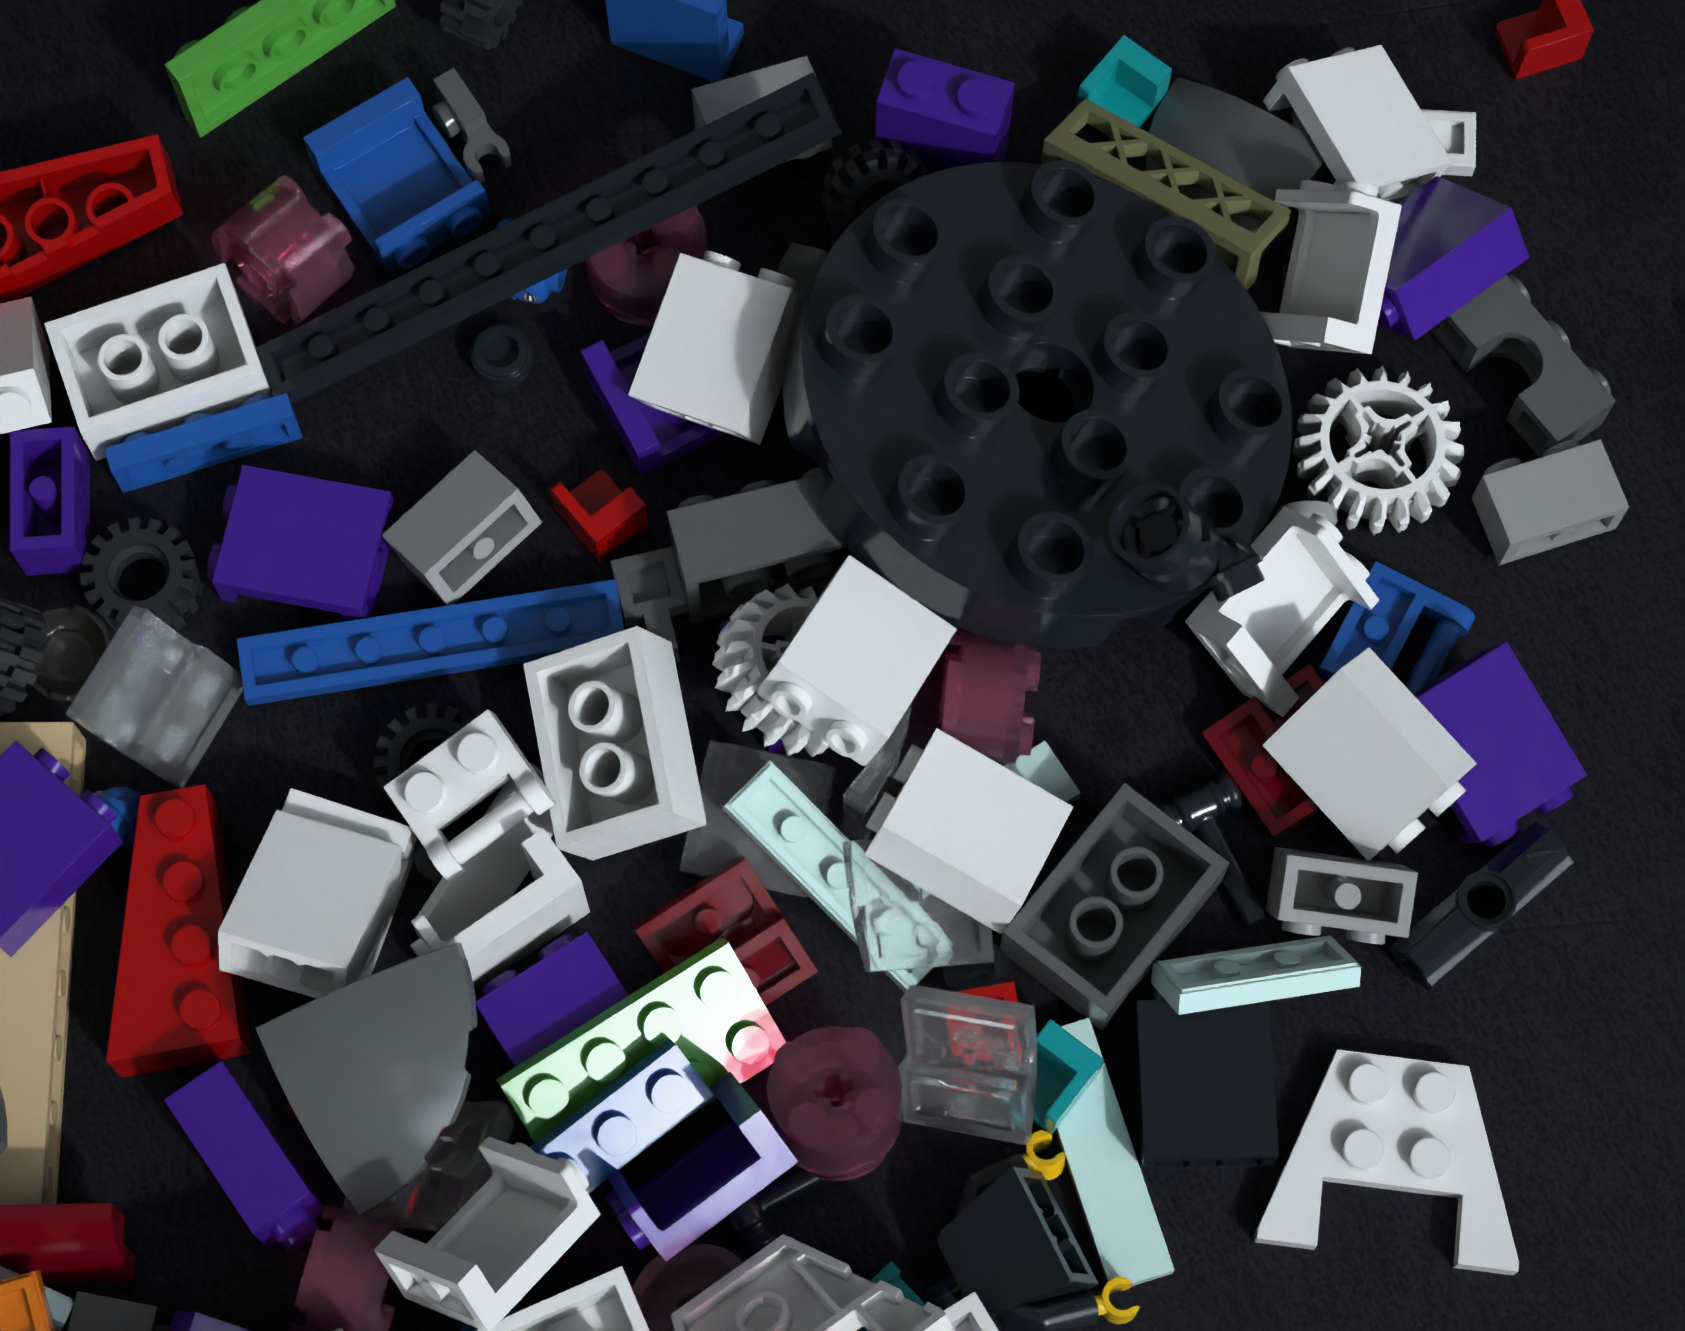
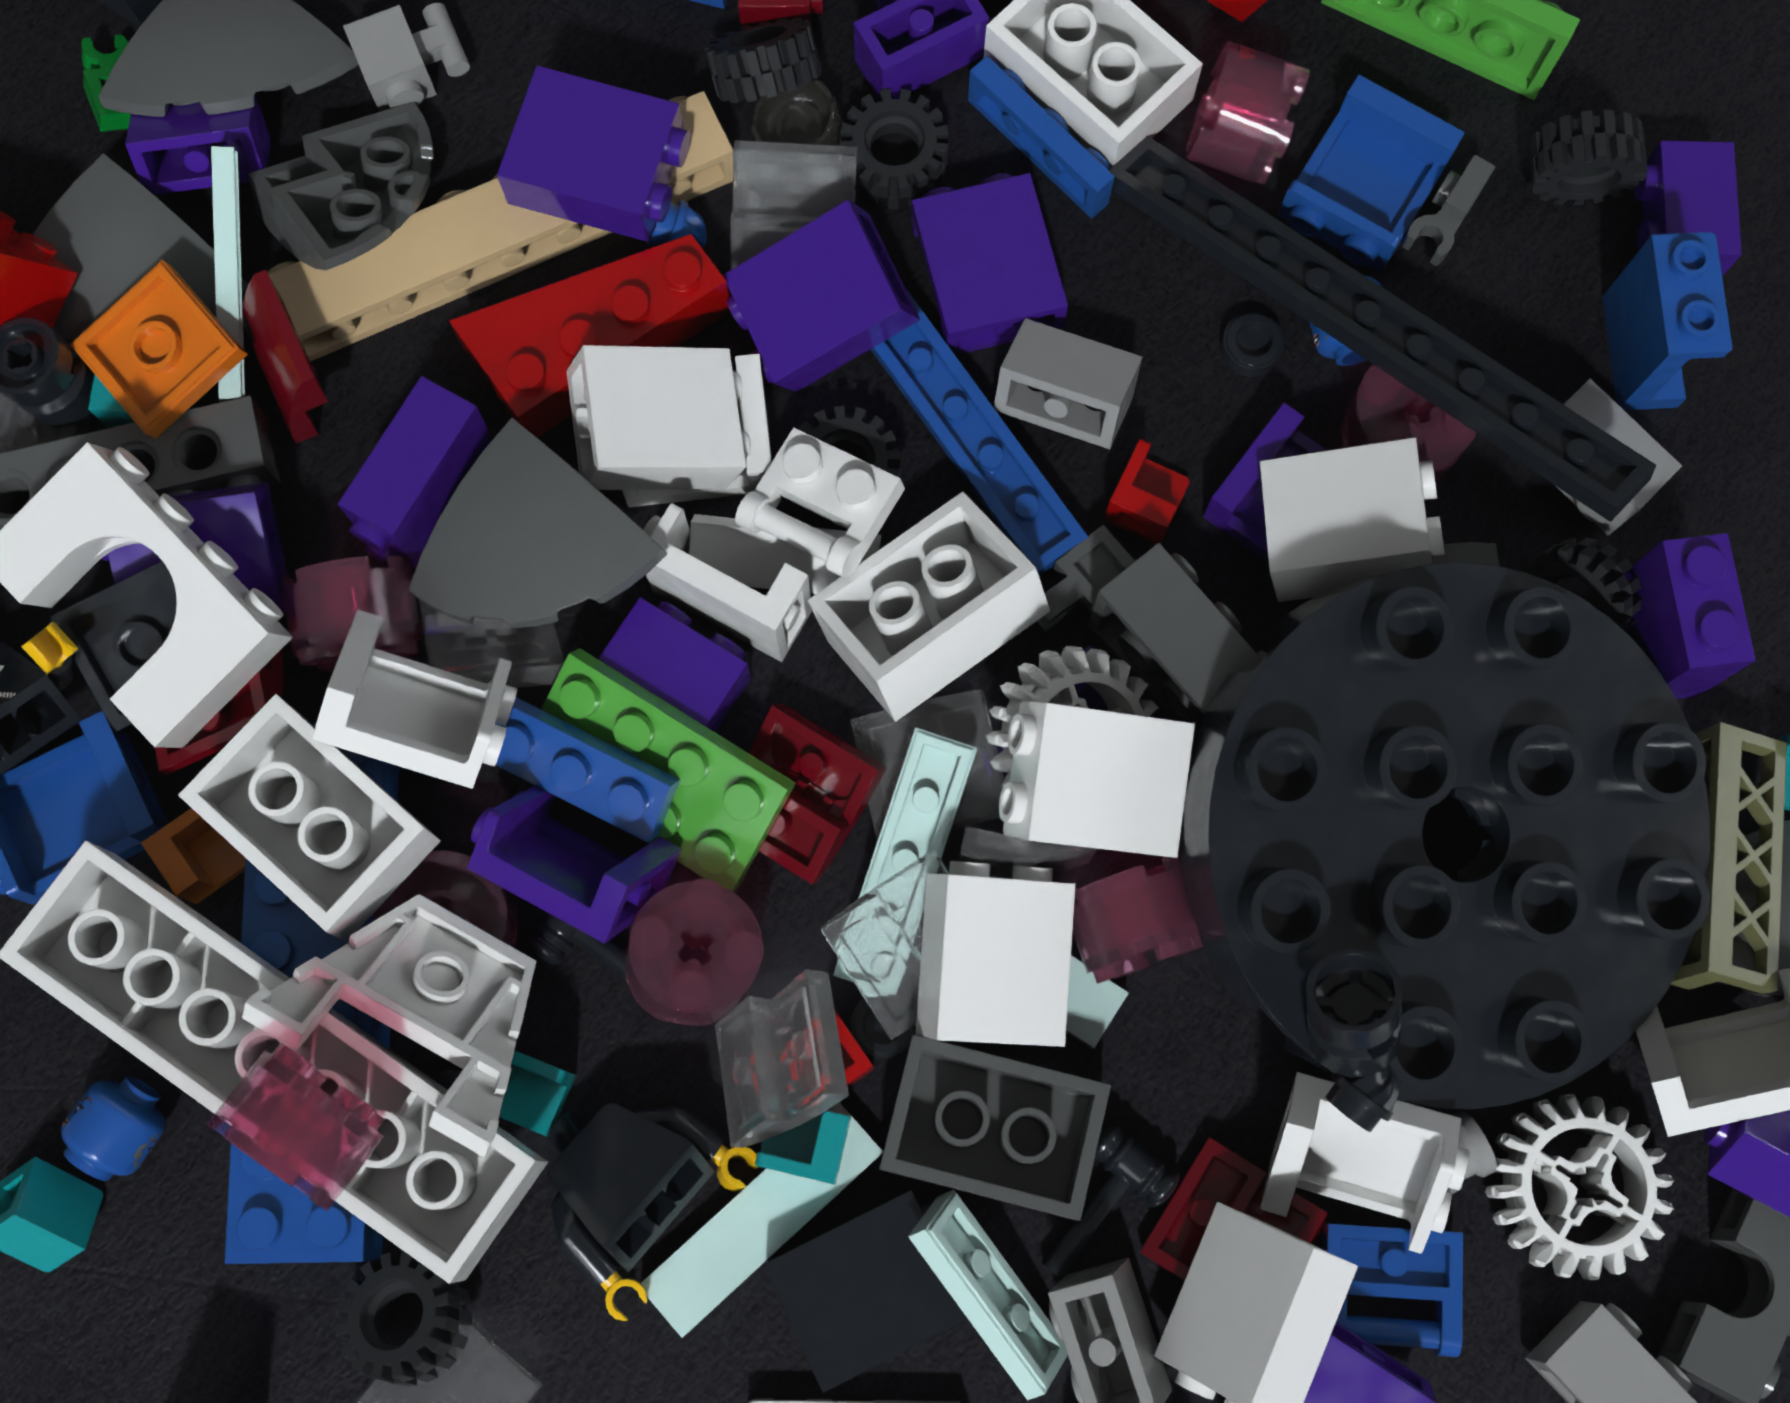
camera: 65 degrees right, 5 degrees up
none -> dark purple brick [723,200,920,392]

